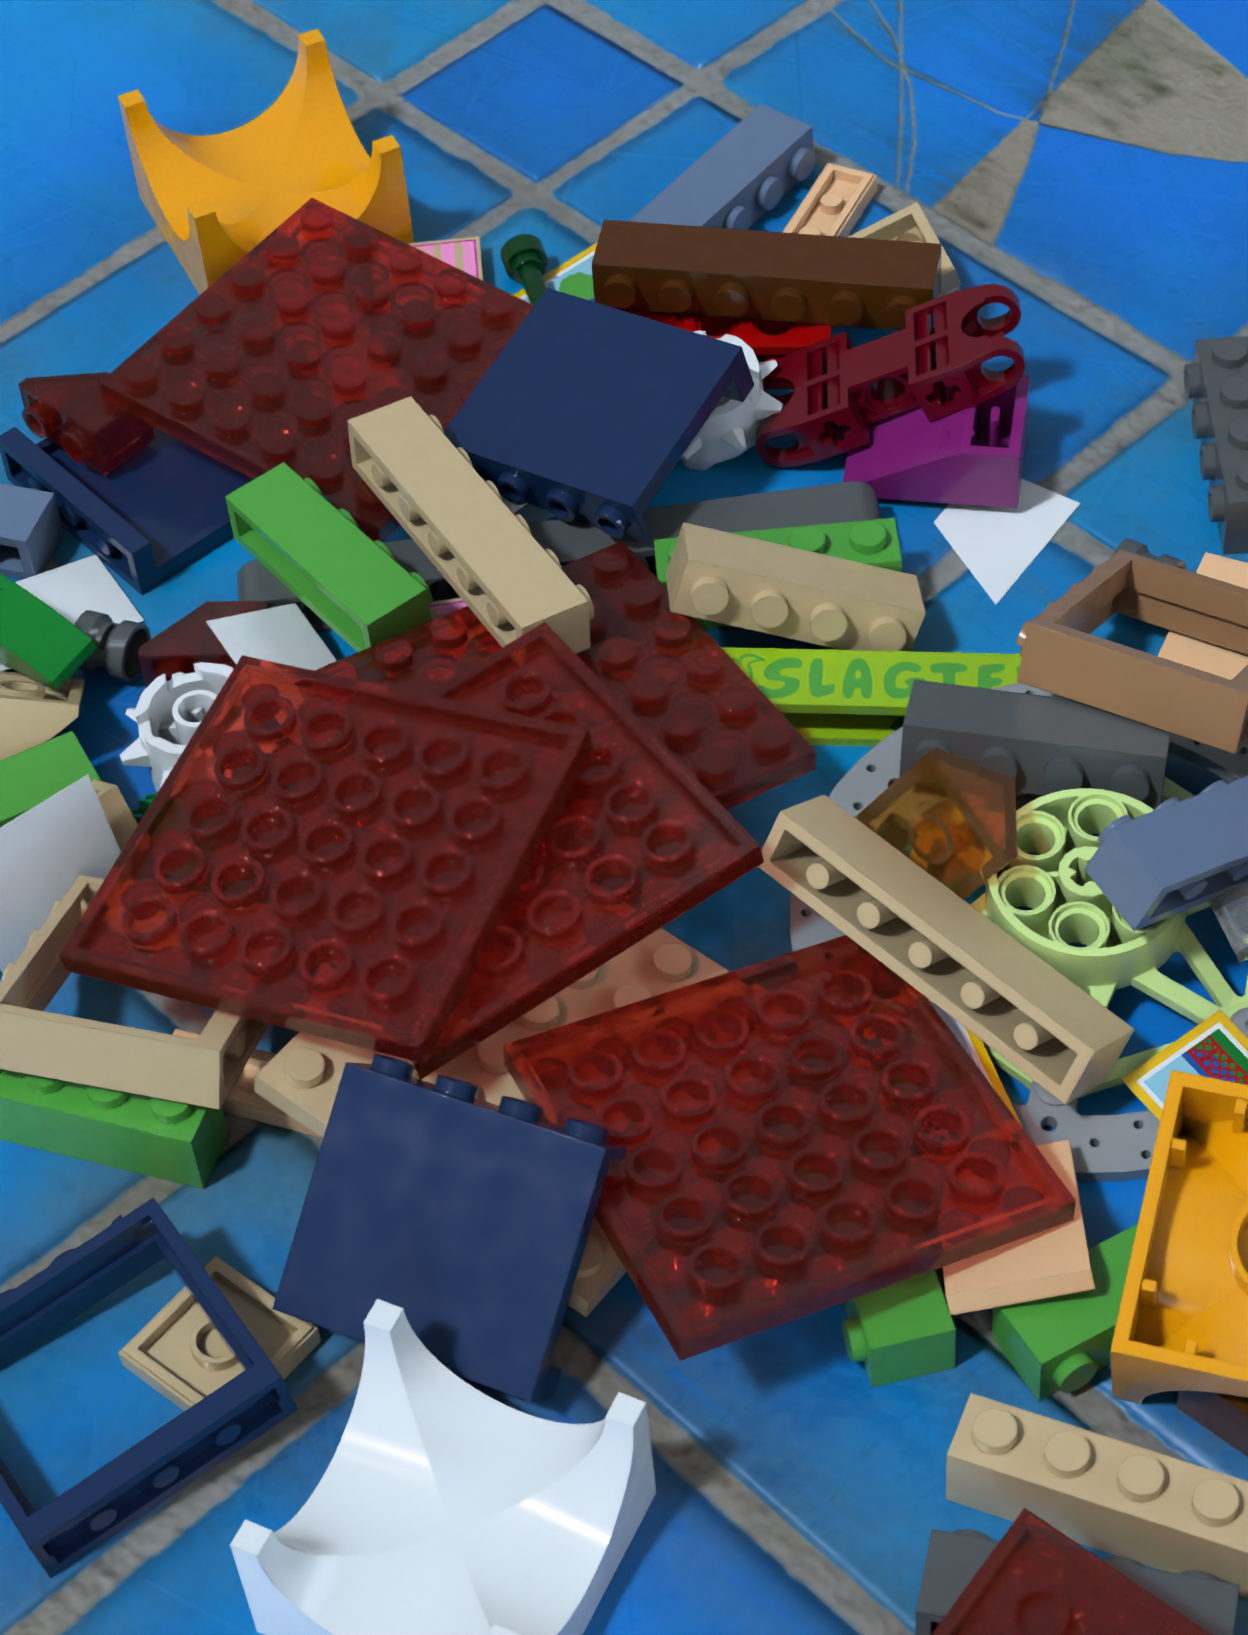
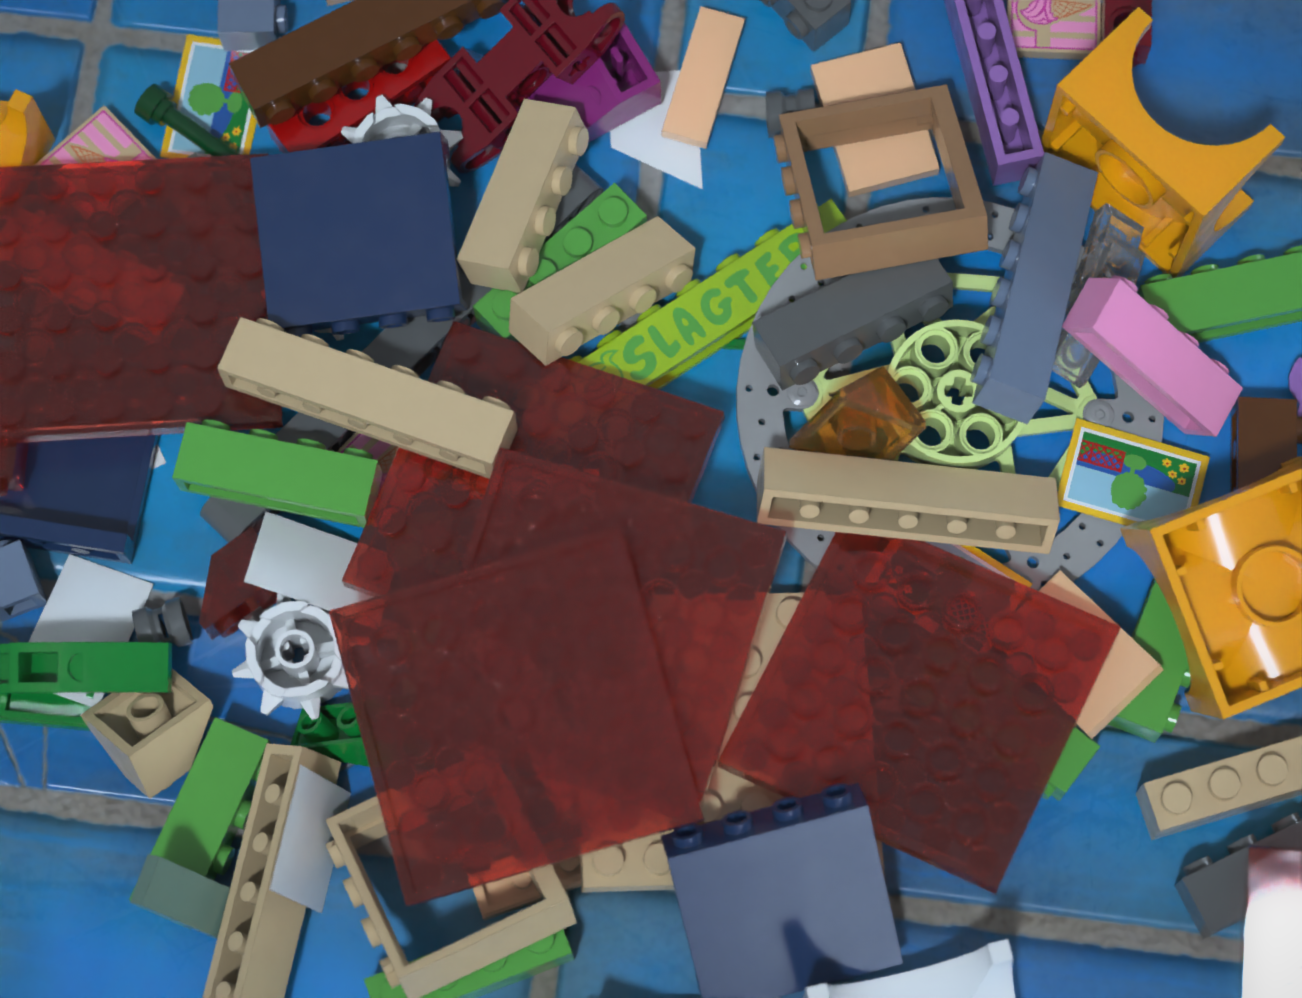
camera: 40 degrees left, 25 degrees up
none -> tan brick [457,99,589,293]
none -> light nougat tile [661,6,745,149]

